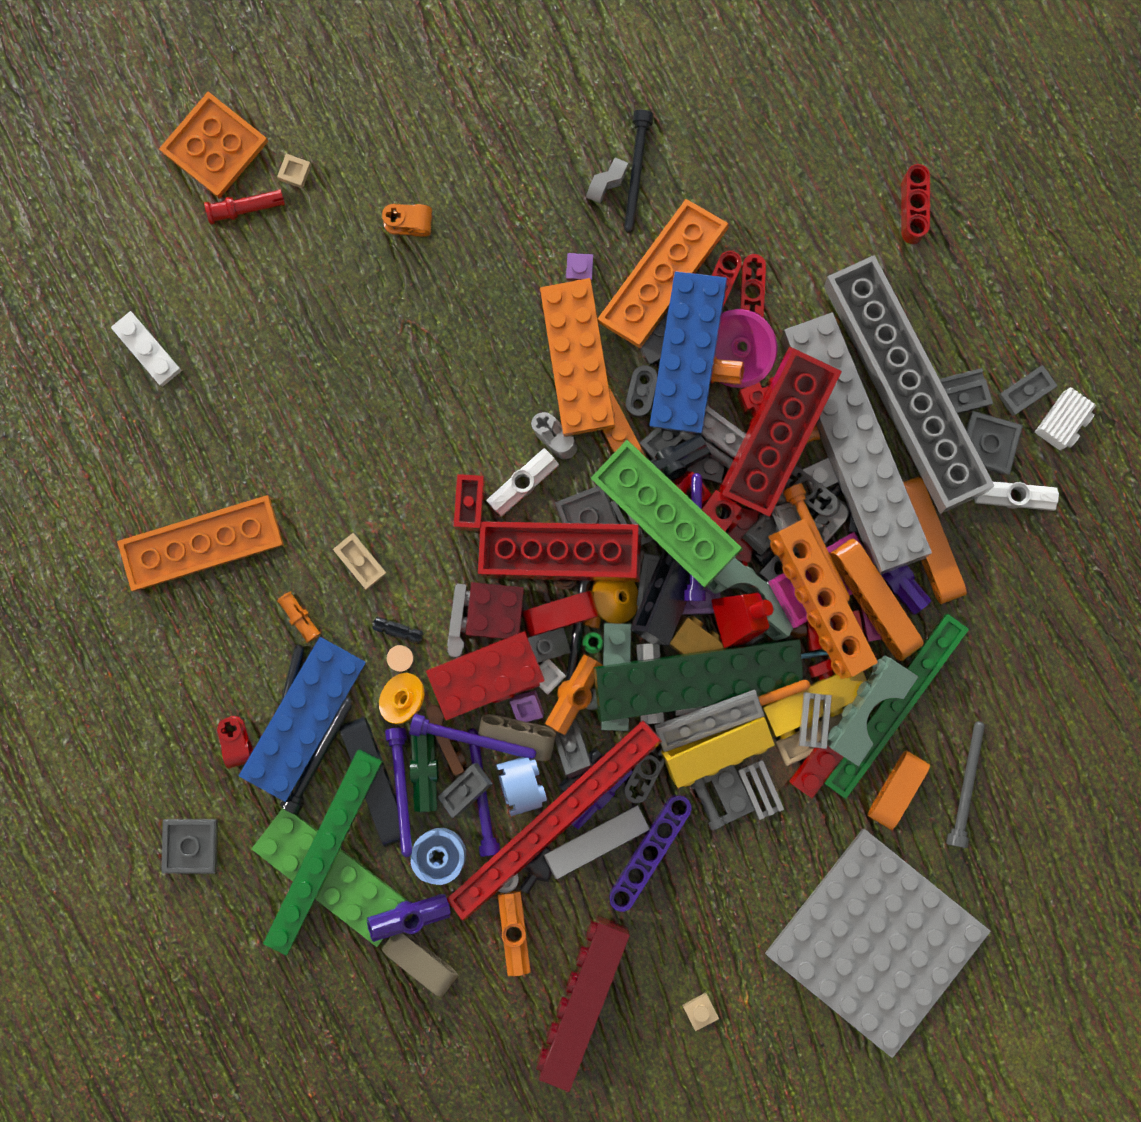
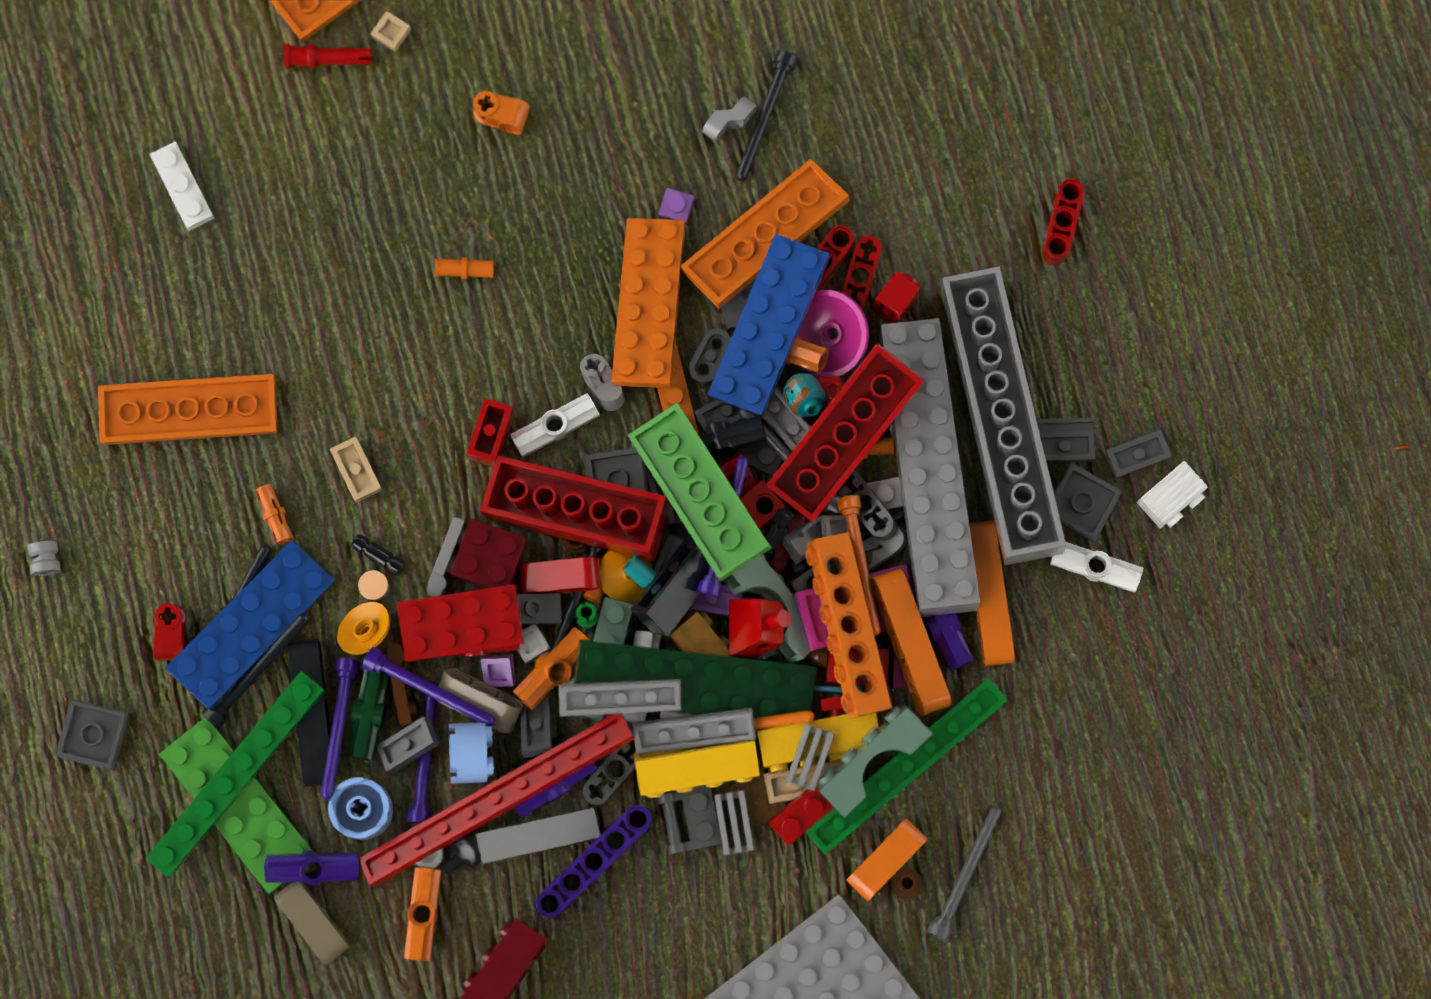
camera: 15 degrees right, 5 degrees down
none -> light grey wheel [27,541,61,576]
none -> orange pin [435,256,494,280]
none -> light grey tile [559,679,681,716]
none -> teal hinge [622,555,656,588]
none -> black axle [764,508,794,562]
none -> teal head [783,373,827,417]
none -> red brick [873,271,921,324]
none -> reddish brown plate [892,868,922,899]

